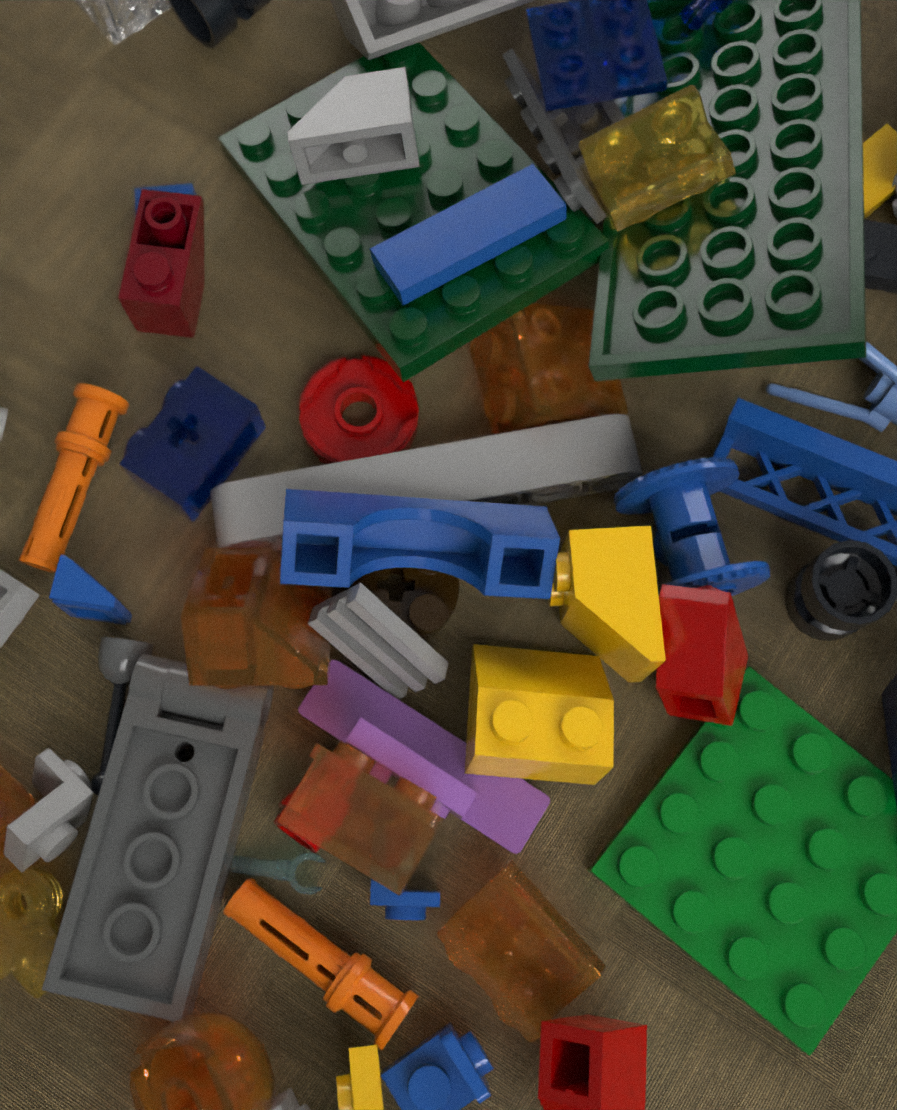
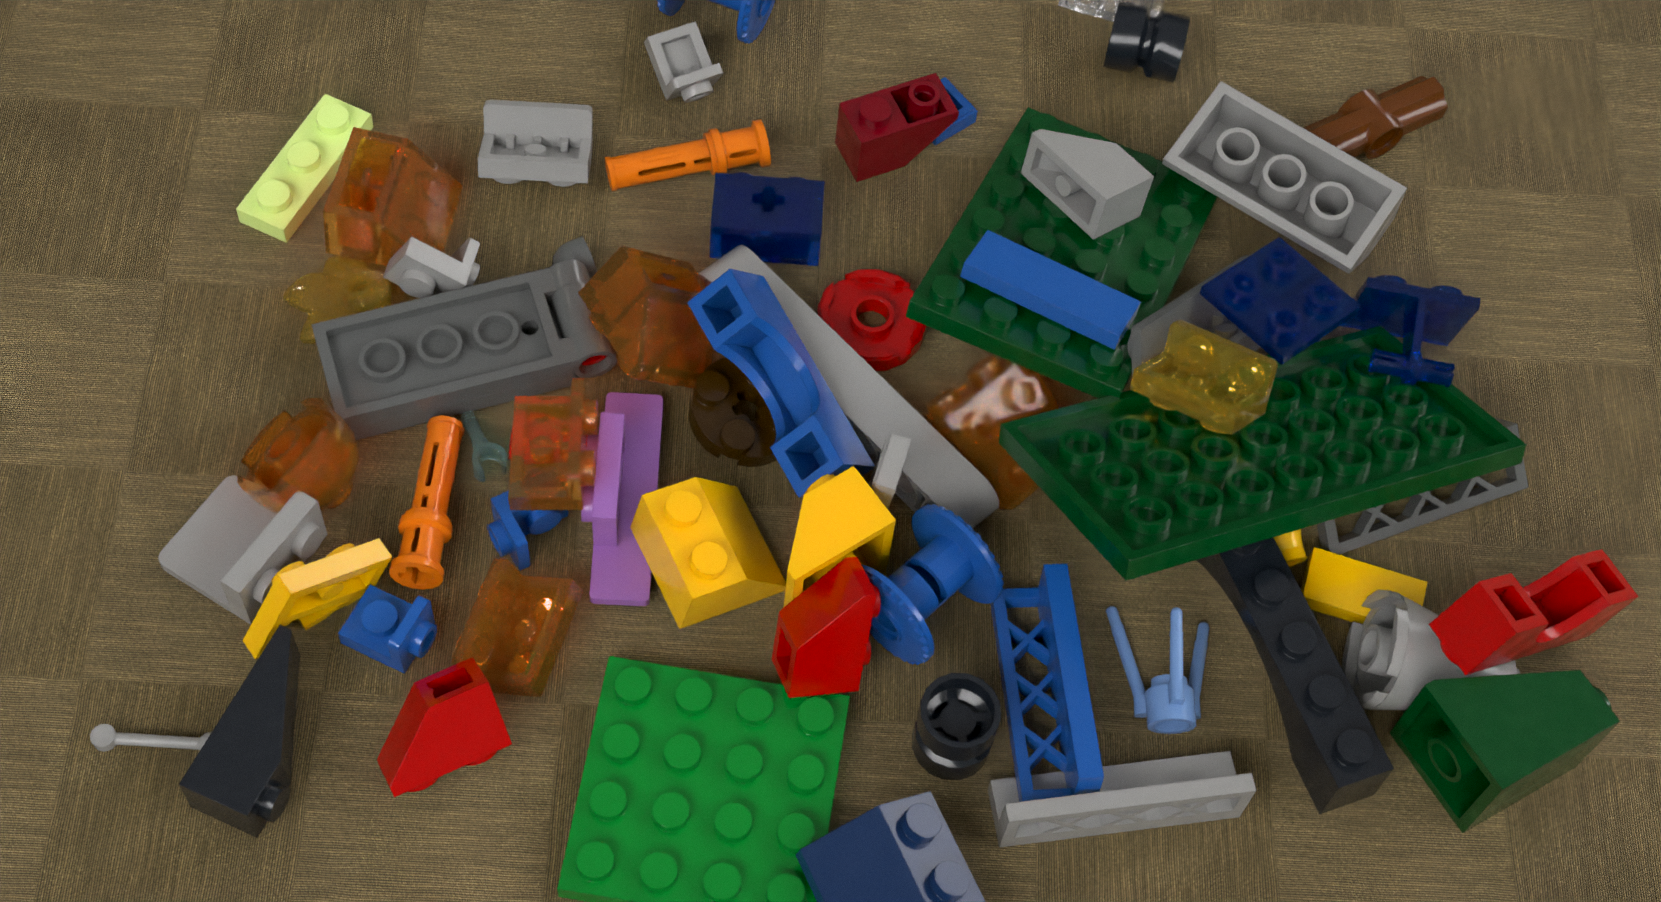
camera: 55 degrees right, 15 degrees down
blue slope [49,554,132,625] -> none
light grey tile [307,583,449,699] -> none
none -> light grey tile [868,433,911,509]

